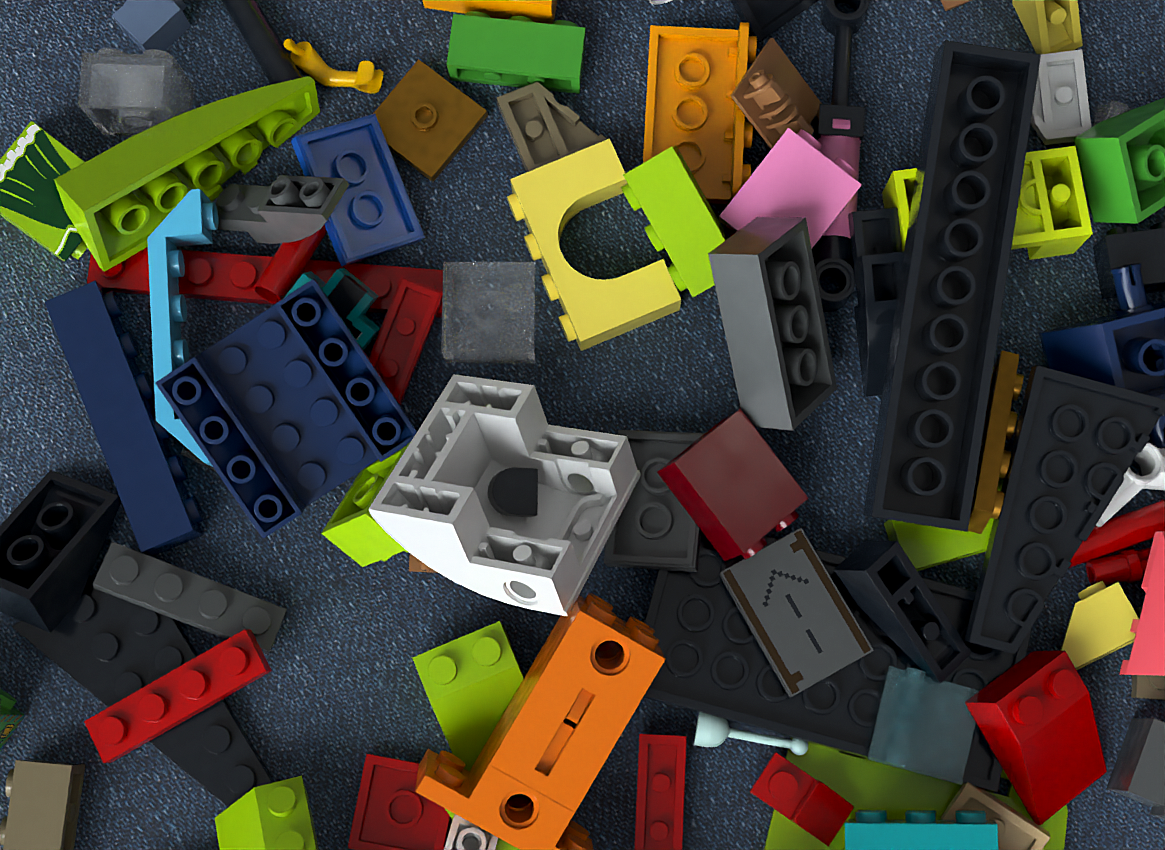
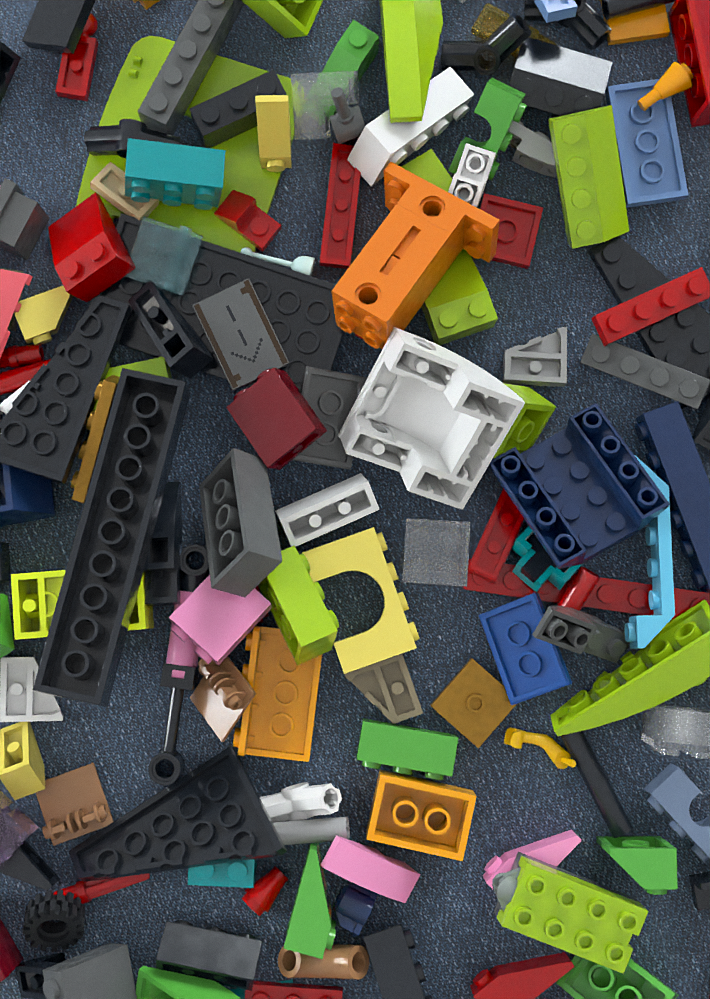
camera: 175 degrees right, 5 degrees up
black tile [488,467,538,517] -> none
none -> white brick [275,473,380,547]
none -> light grey wing [503,327,567,387]

